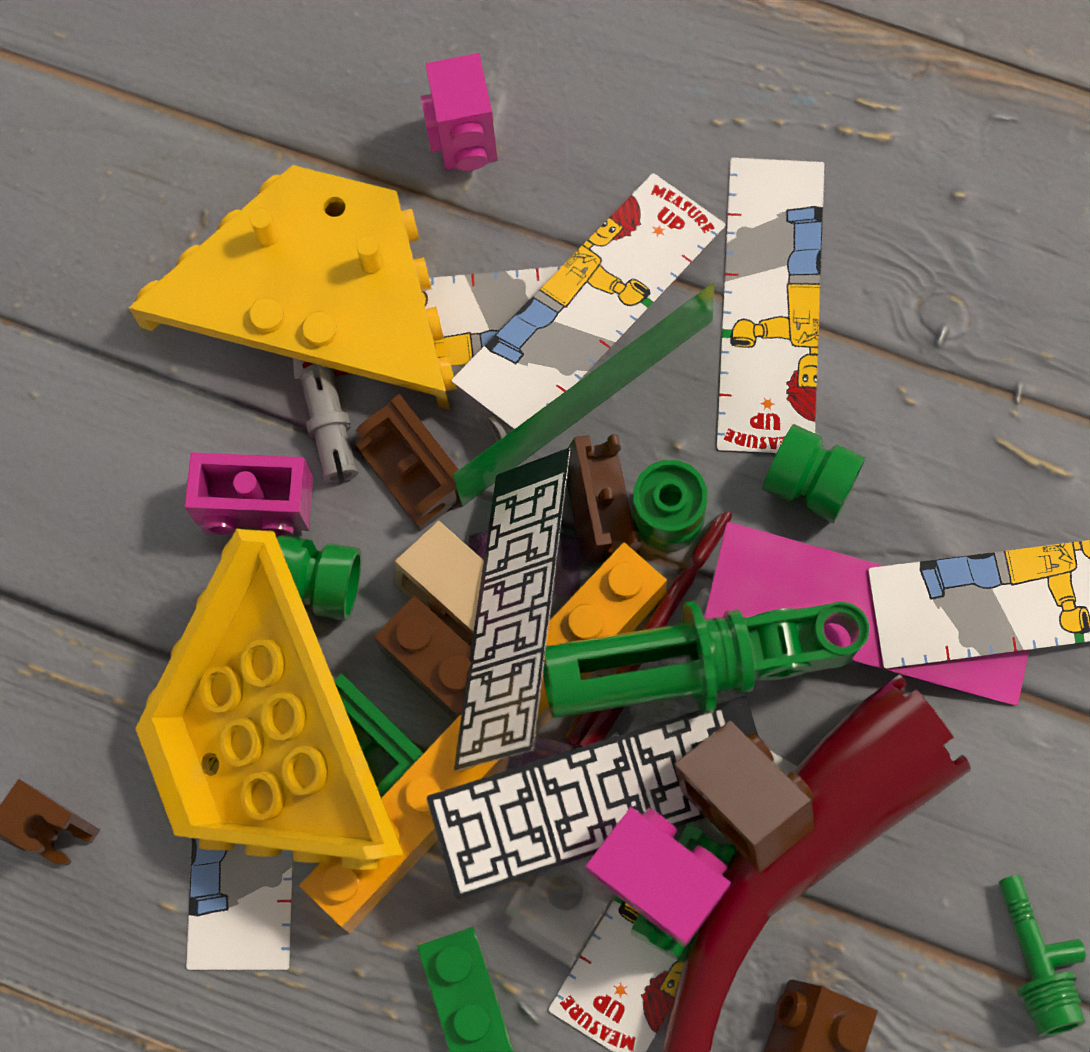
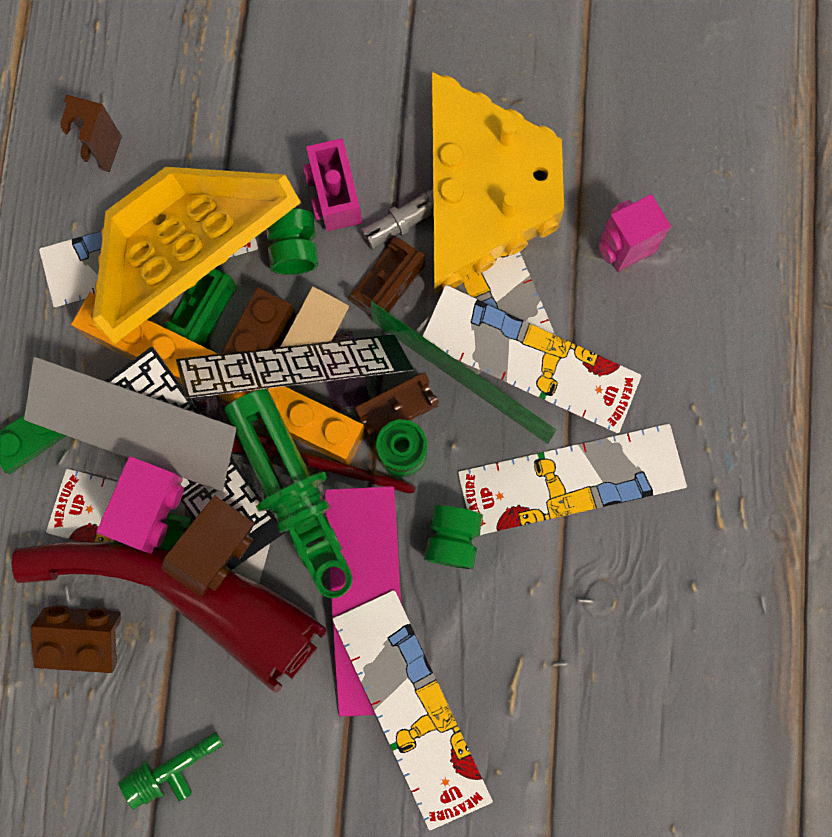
camera: 70 degrees right, 5 degrees up
none -> light grey sticker [24,357,237,492]

